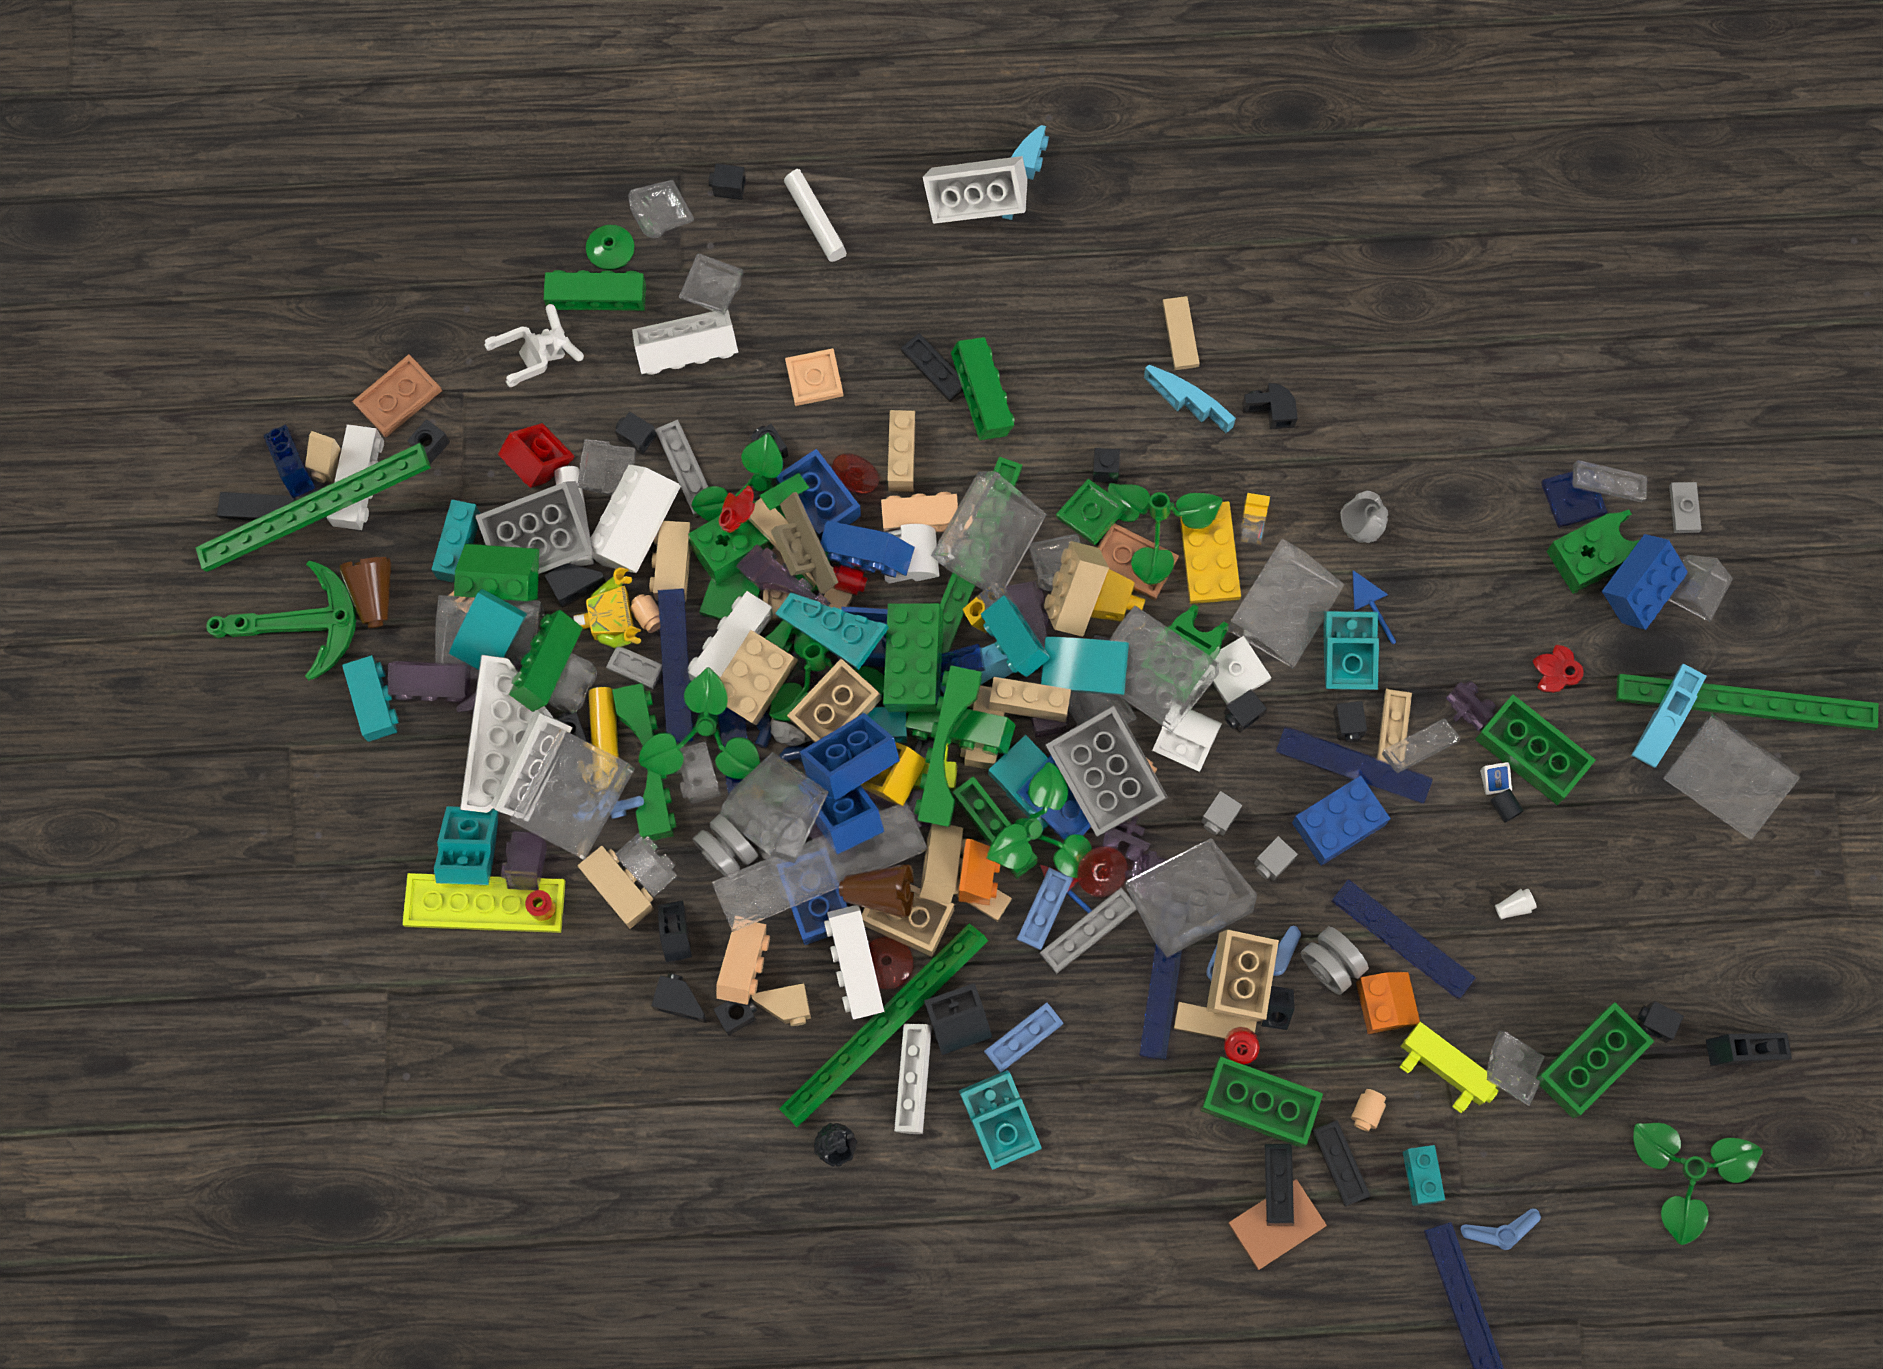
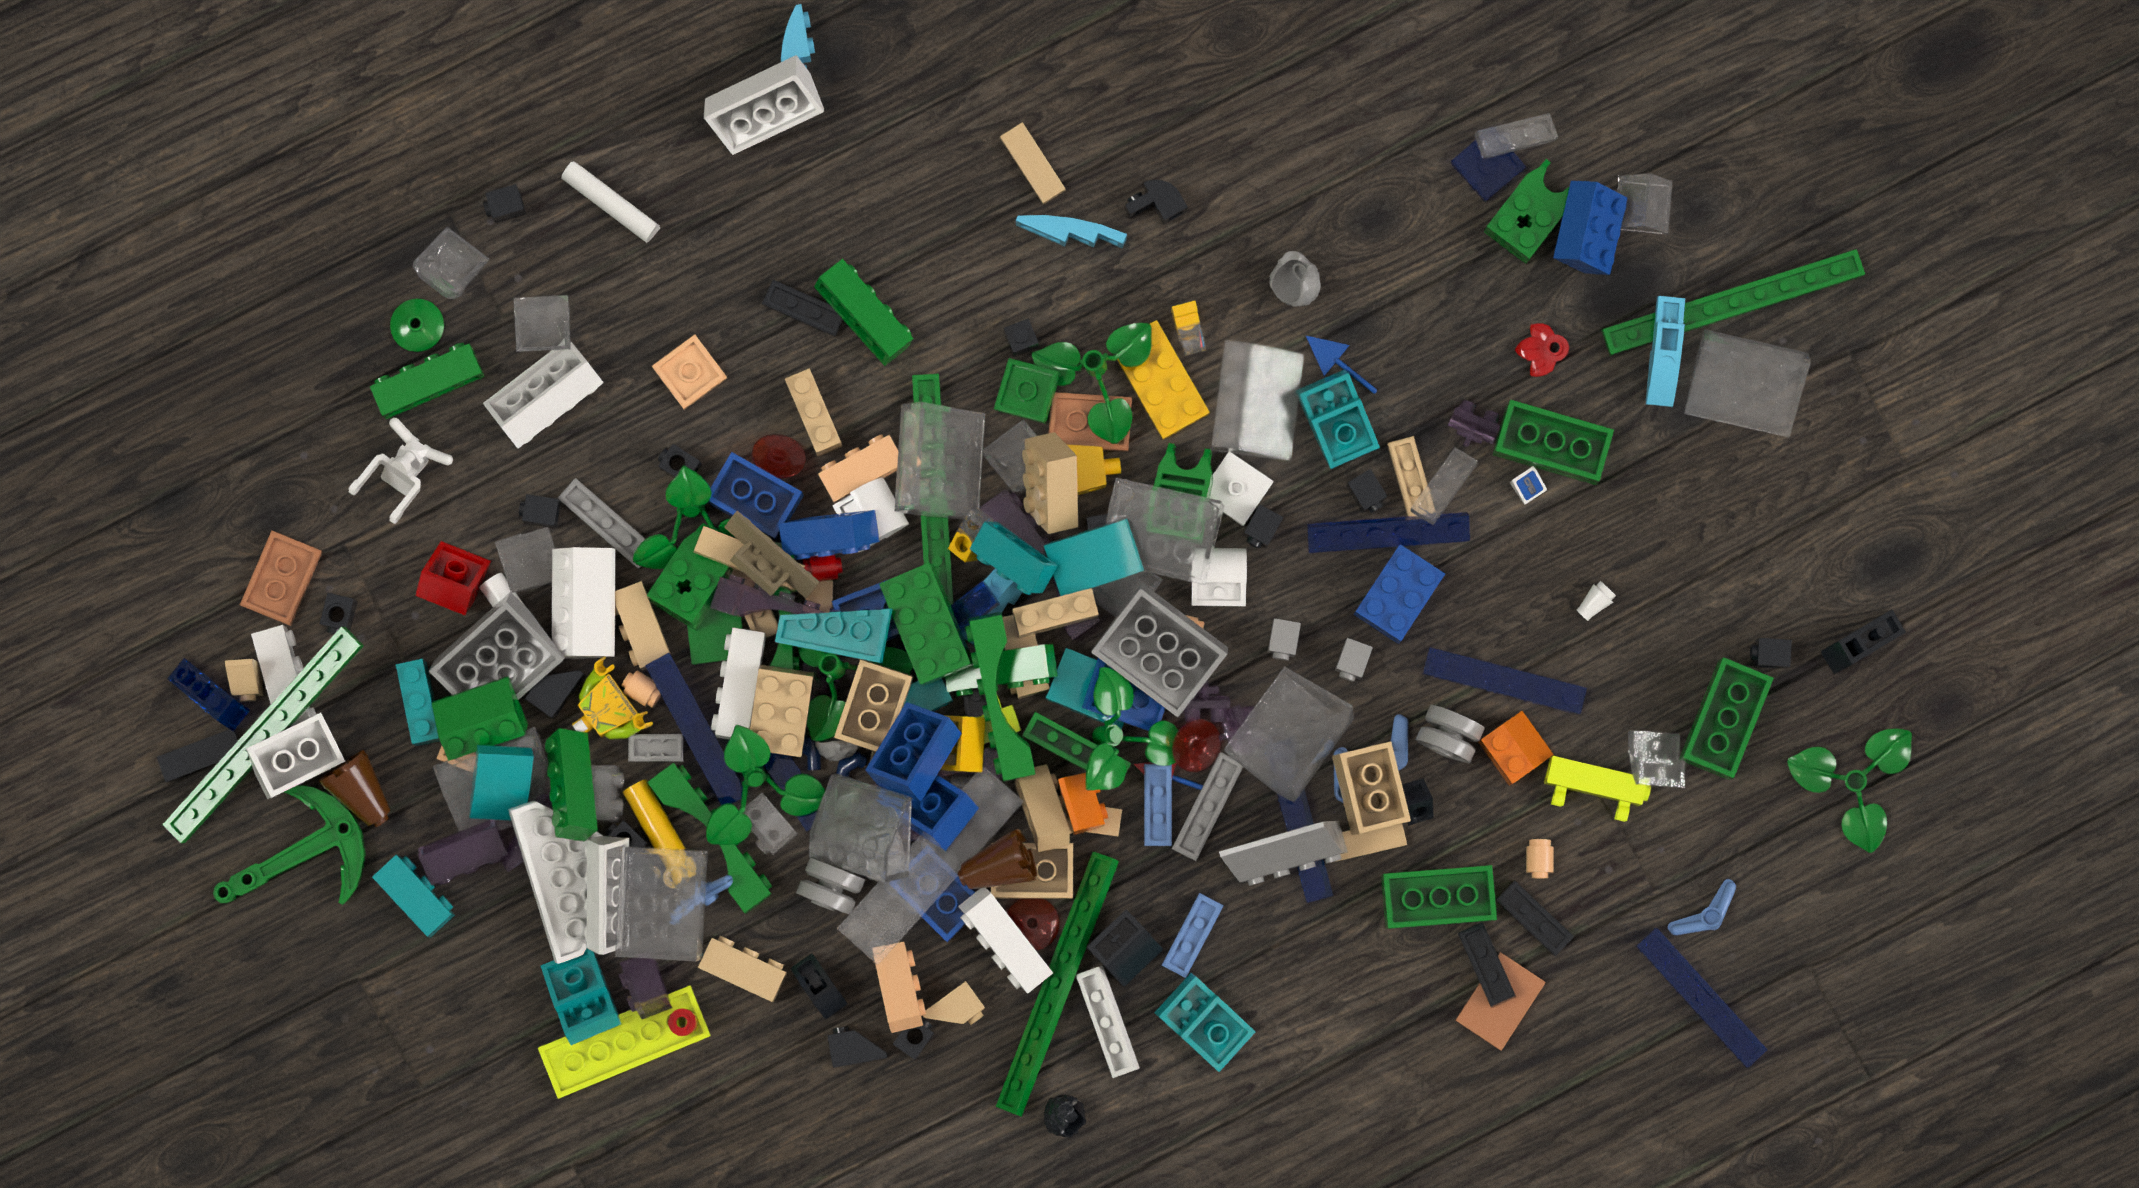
camera: 30 degrees left, 10 degrees up
clear brick [615,833,677,897] -> none
red plate [719,486,755,533] -> none
green sticker [759,473,809,510] -> none
red head [1224,1027,1260,1065] -> none
teal brick [1403,1145,1445,1206] -> none
black beam [1490,789,1524,823] -> none
light grey plate [1669,482,1702,533] -> none
none -> white slope [246,713,345,799]
none -> light grey slope [1219,821,1348,886]

